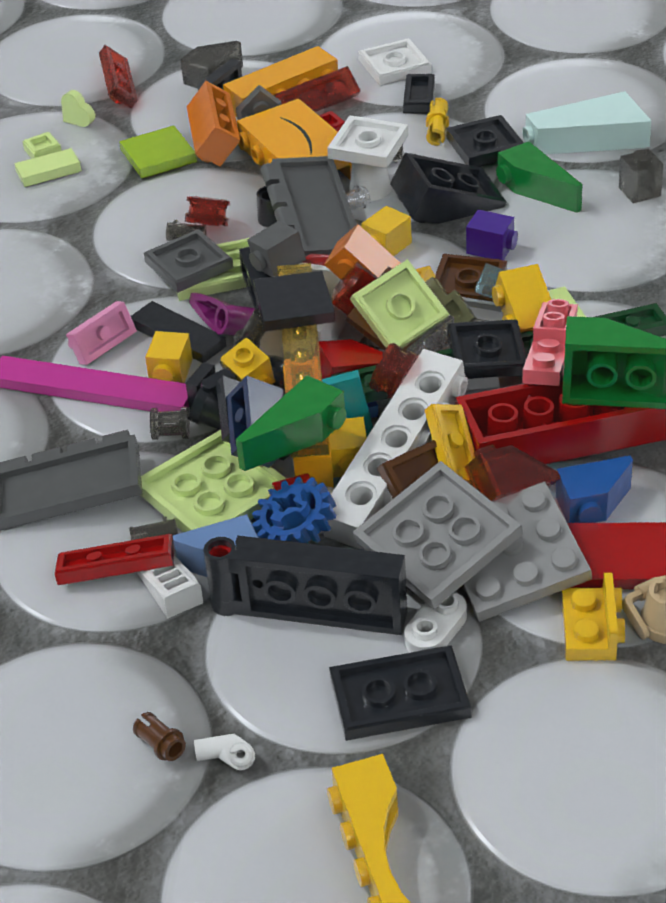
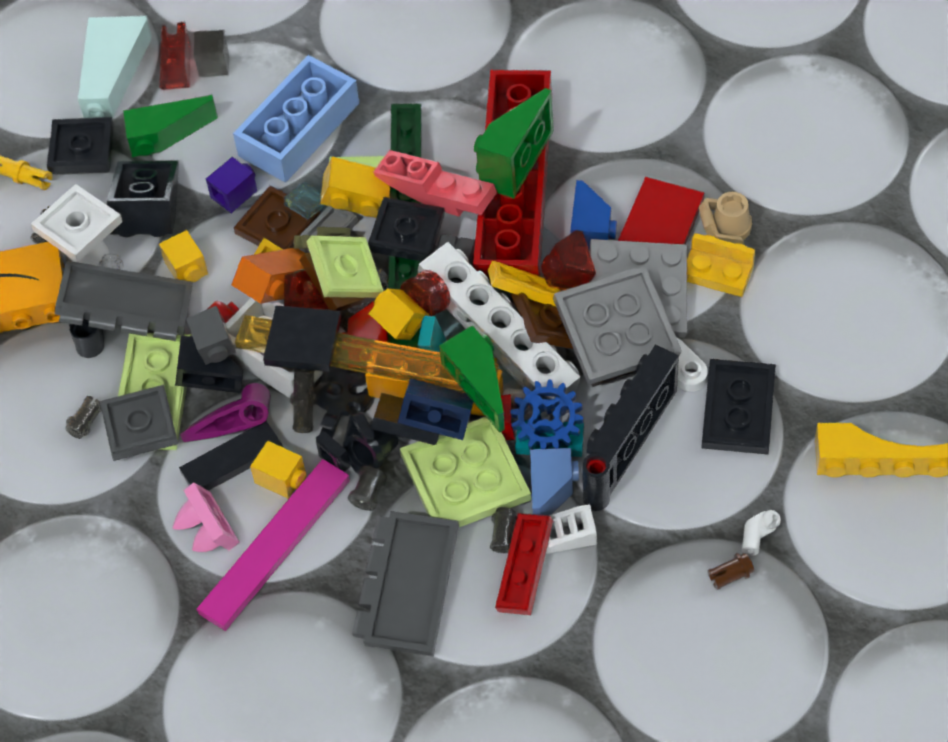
camera: 70 degrees left, 15 degrees up
clear red wheel [184,196,230,226] -> none
yellow bracket [221,338,275,385] -> none
none -> clear red hinge [159,22,191,90]
none -> light blue brick [233,55,359,183]
none -> yellow brick [369,288,429,340]

